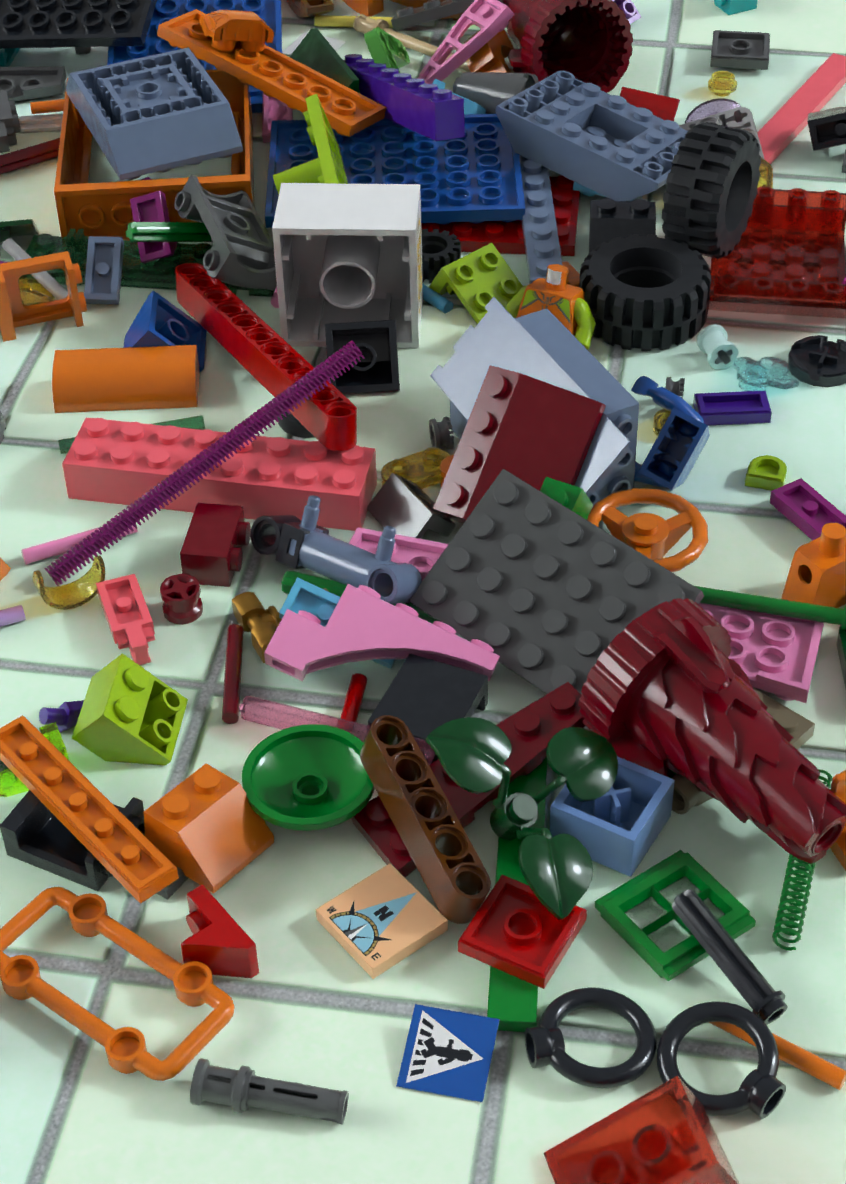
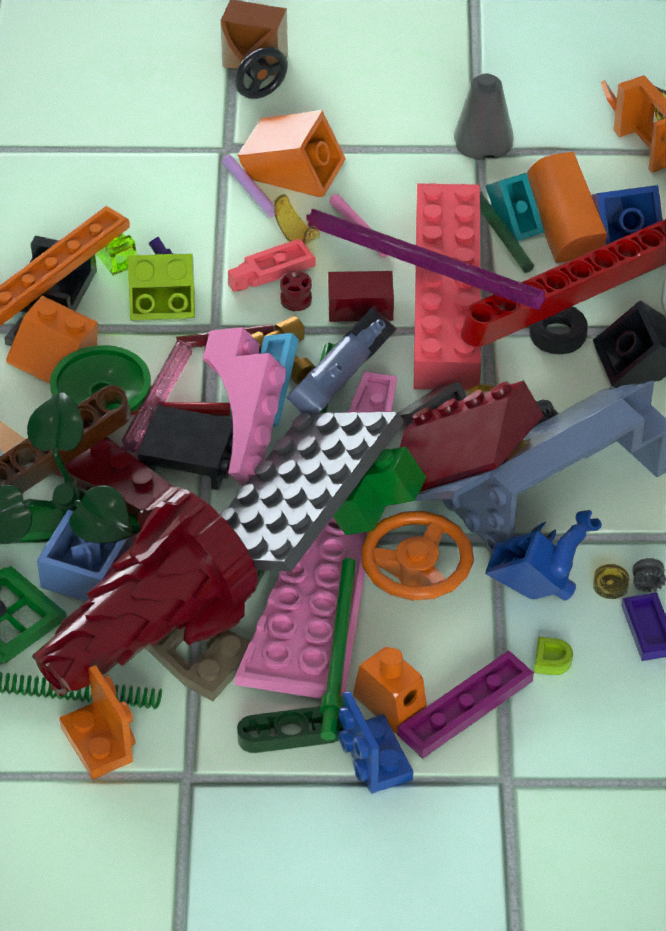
camera: 80 degrees right, 5 degrees up
none -> teal slope [485,173,544,242]

